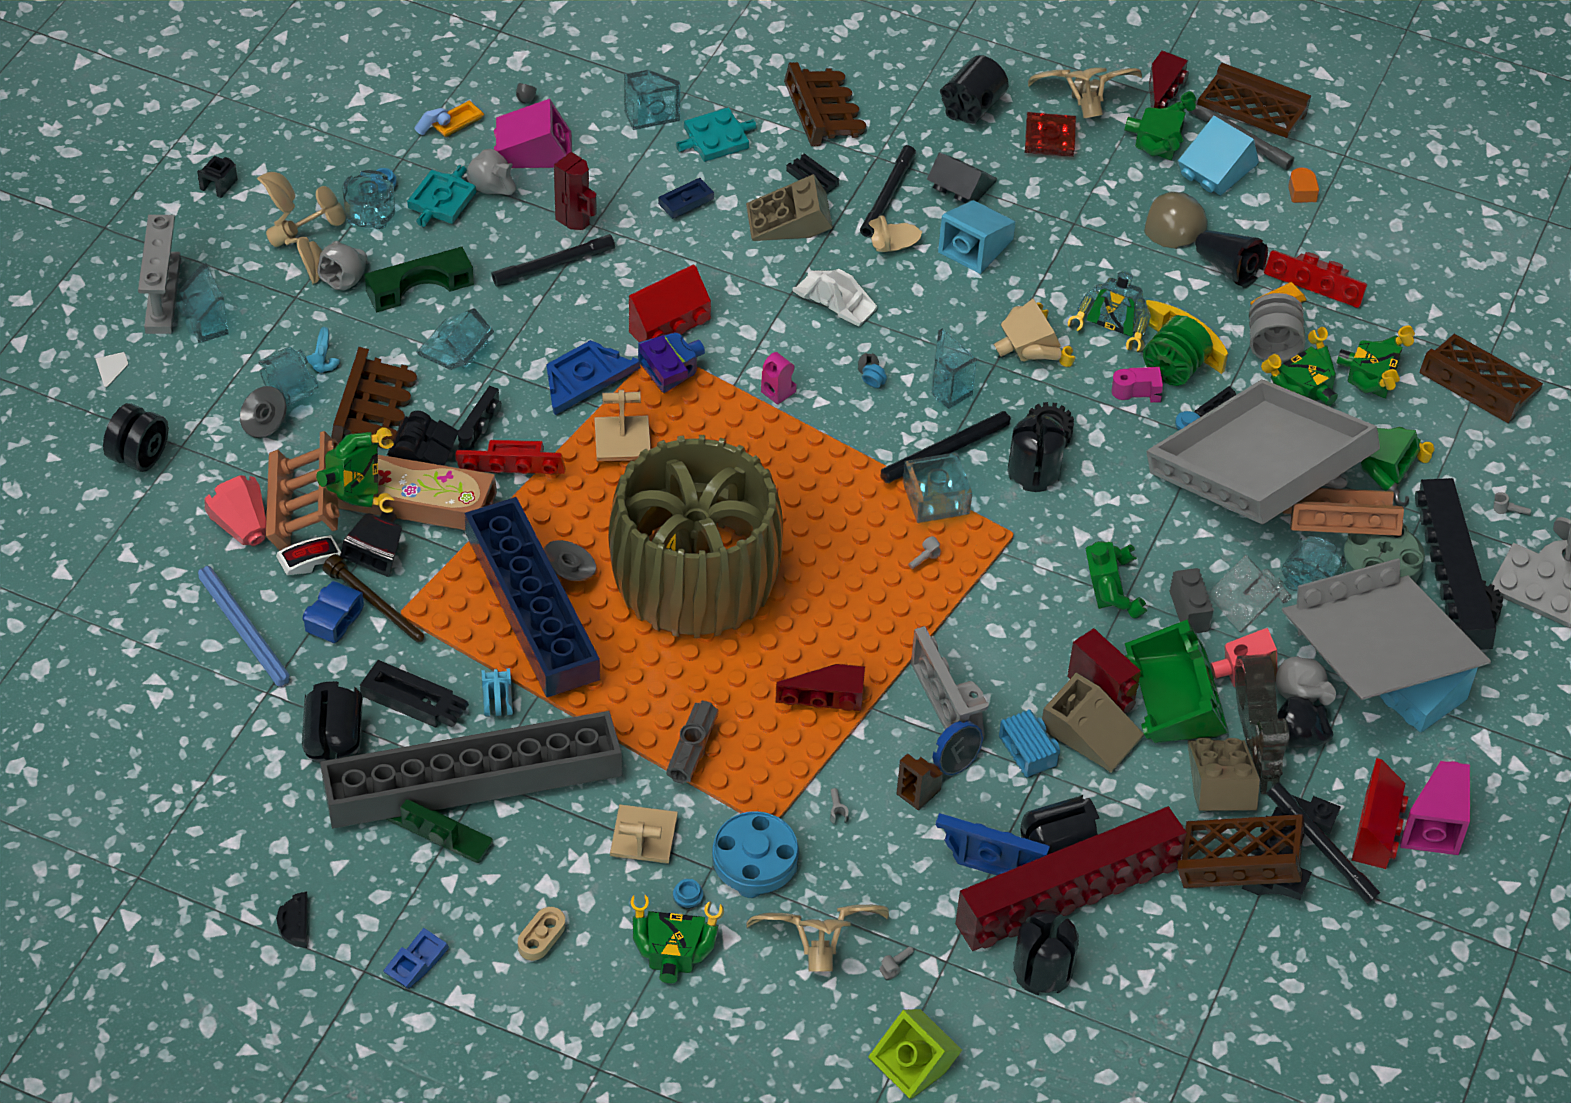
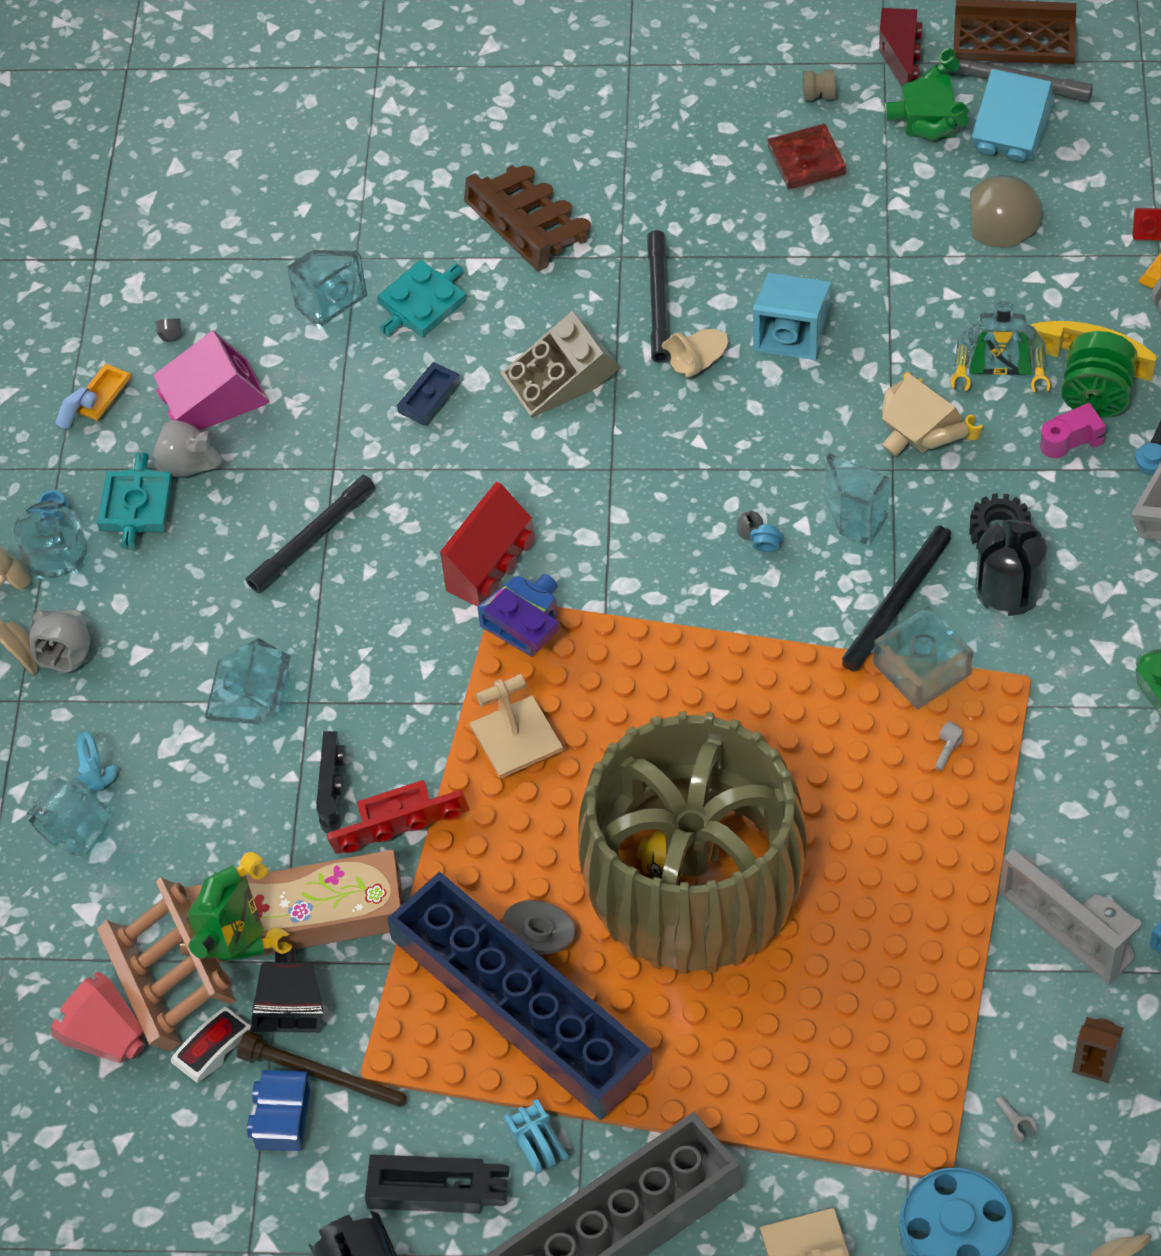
camera: 15 degrees left, 5 degrees up
medium blue axle [198,566,290,687] -> none
dark grey dish [240,386,287,438] -> none
reddish brown fence [331,347,417,448] -> none
dark green arch [364,247,474,313] -> none
black hips [387,410,458,466] -> none
blue wing [546,340,640,415] -> none
dark red piece [554,152,597,230] -> none
dark grey piece [666,700,719,784] -> none
dark pink leg [761,352,797,405] -> none
dark red slope [775,664,865,711] -> none
black tile [786,153,839,193] -> none
white piece [793,269,877,326] -> none
black slope [927,152,997,203] -> none
tile [932,720,983,775] -> none
black cylinder [940,55,1009,124] -> none
tan plant [1028,68,1142,118] -> none
black cone [1195,230,1268,287] -> none
orange piece [1288,167,1319,203] -> none

